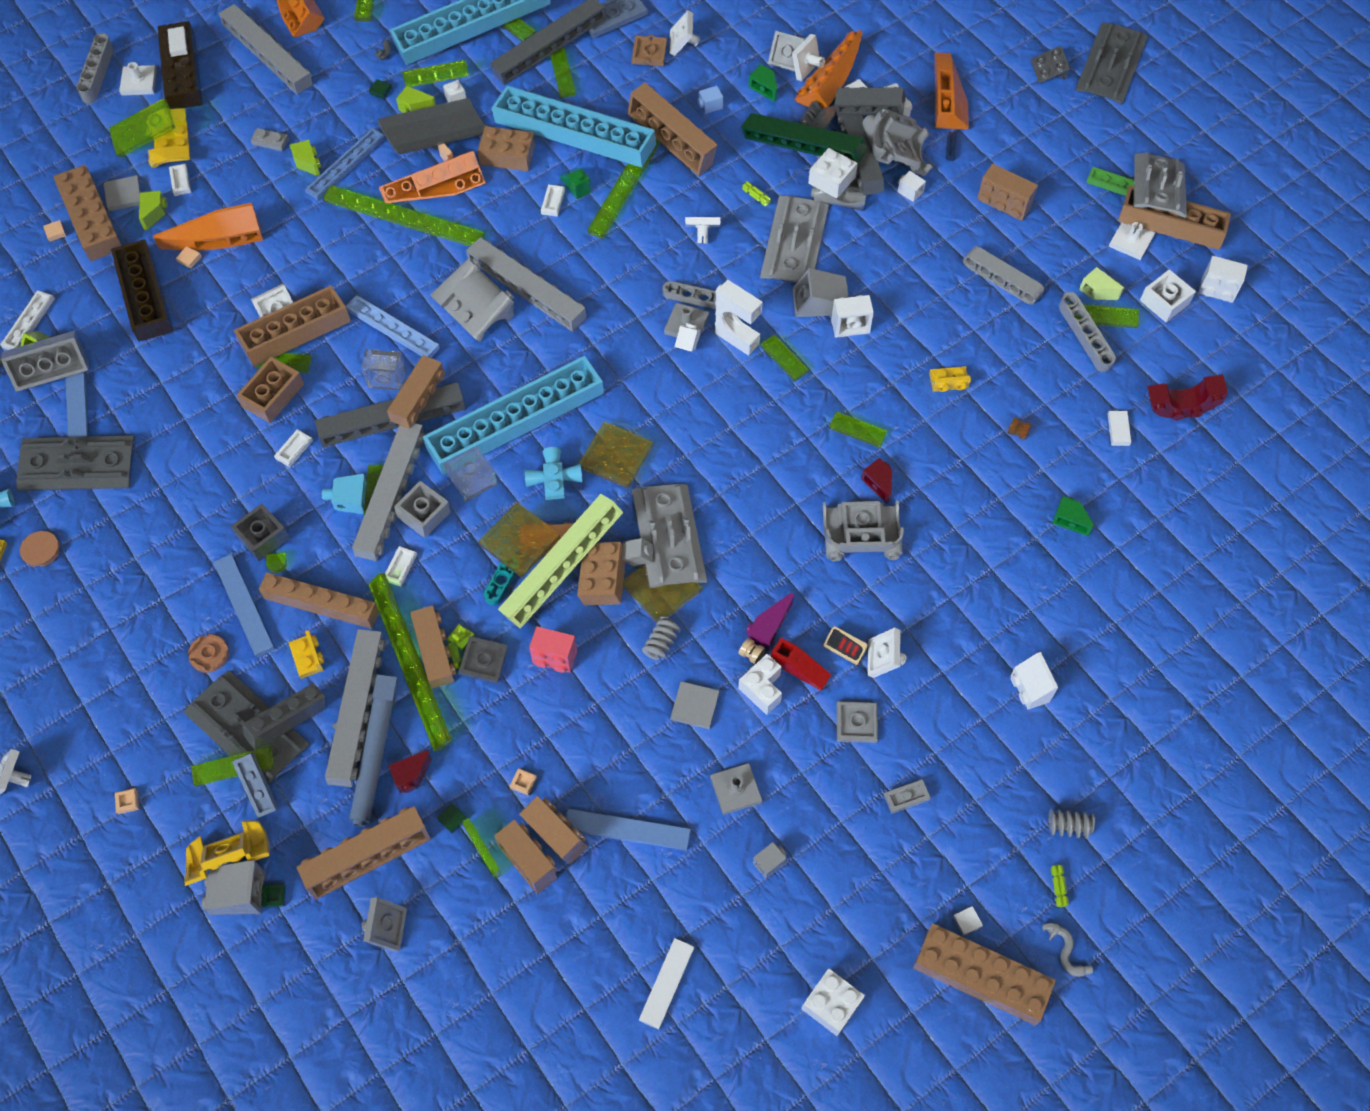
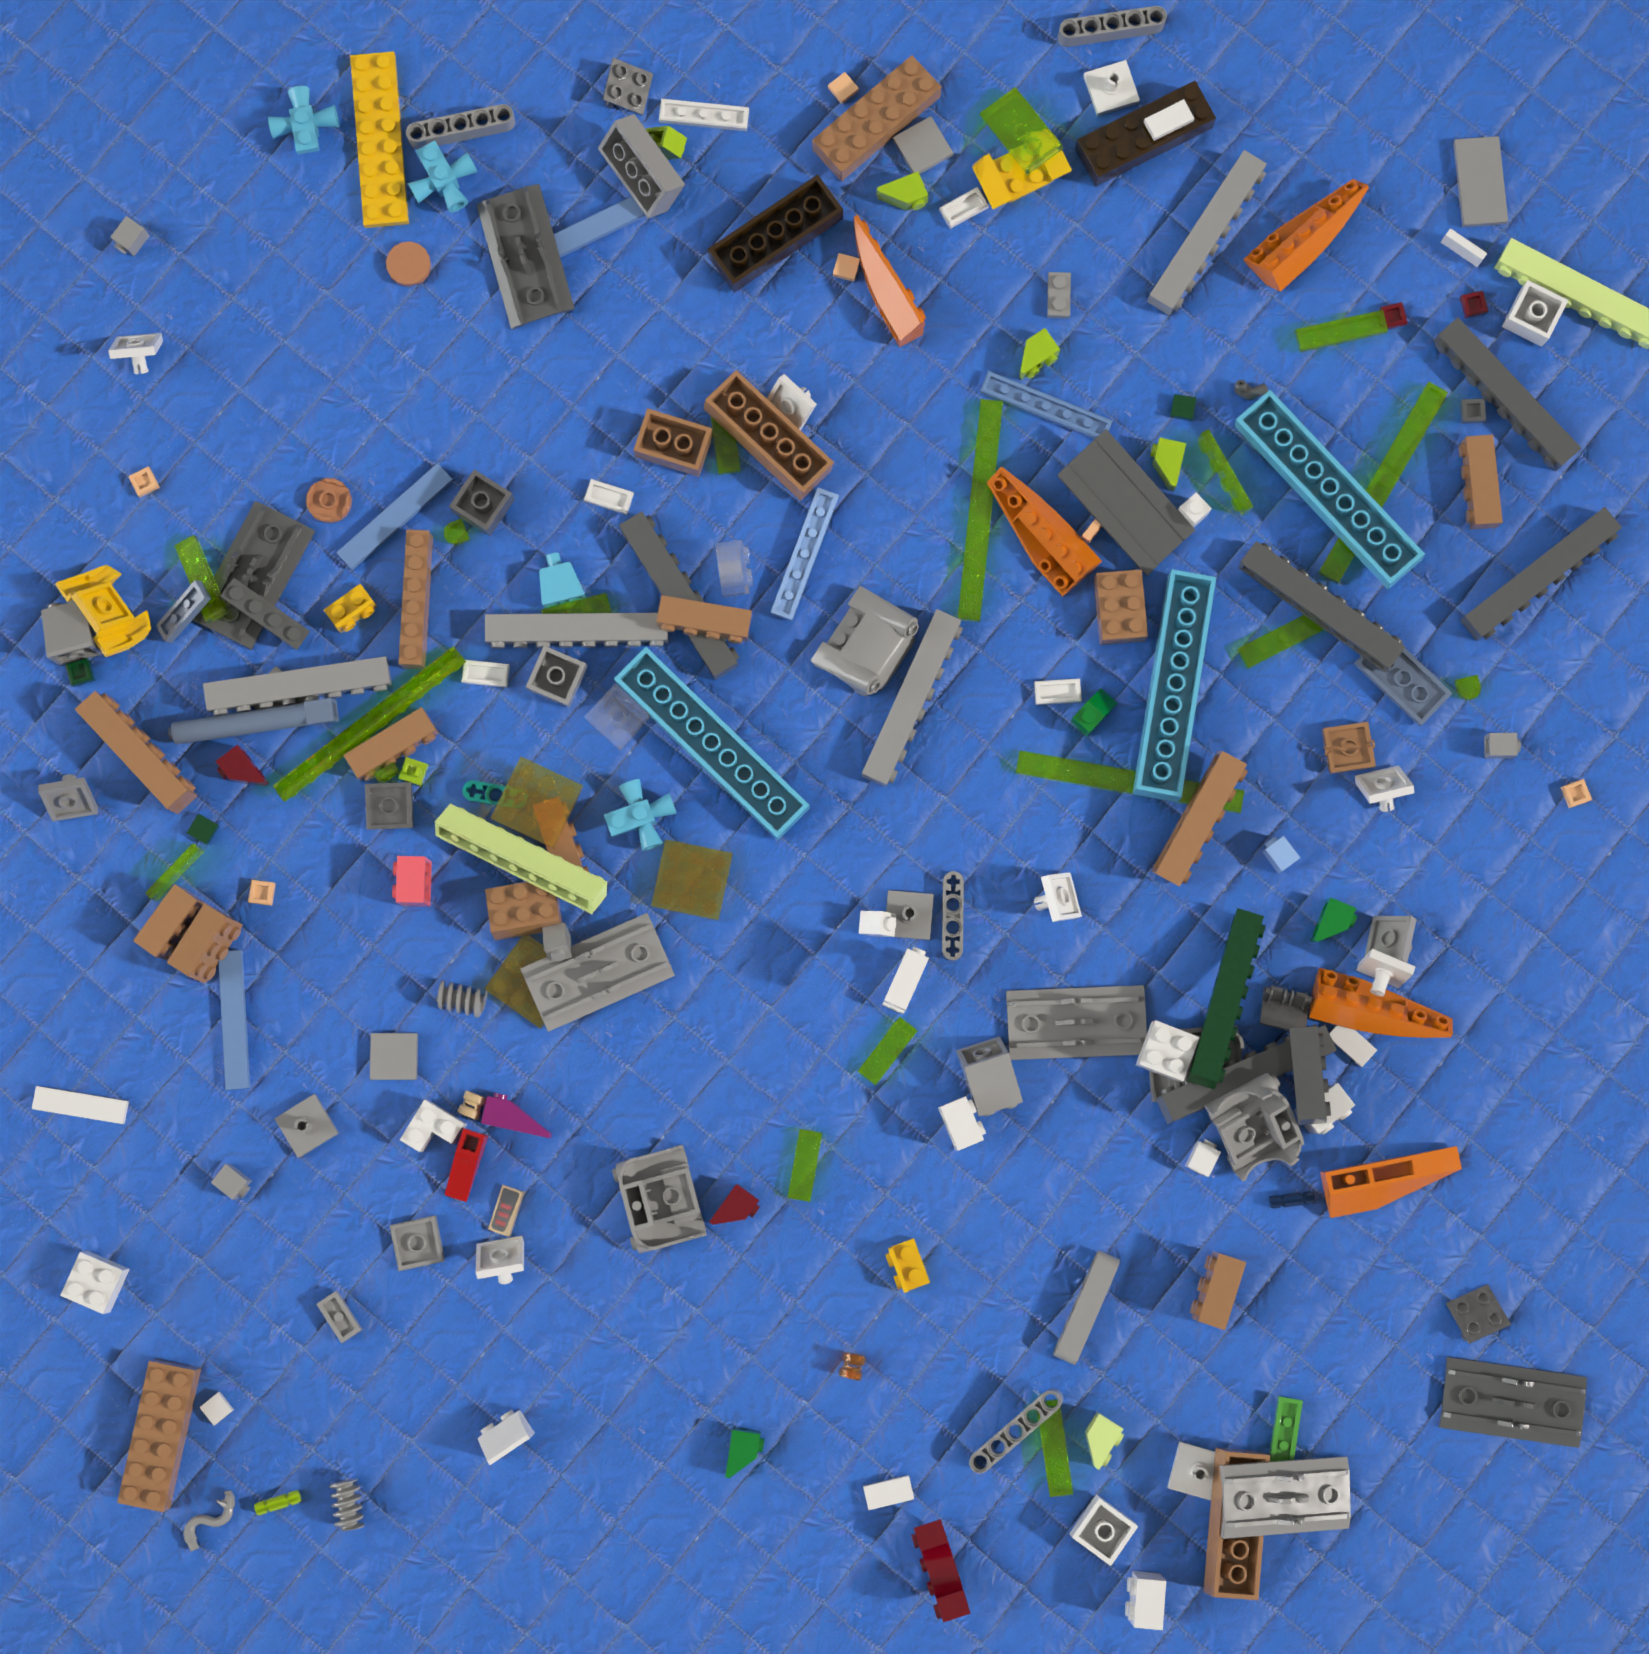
camera: 75 degrees right, 20 degrees up
lime axle [742,181,771,206] -> none

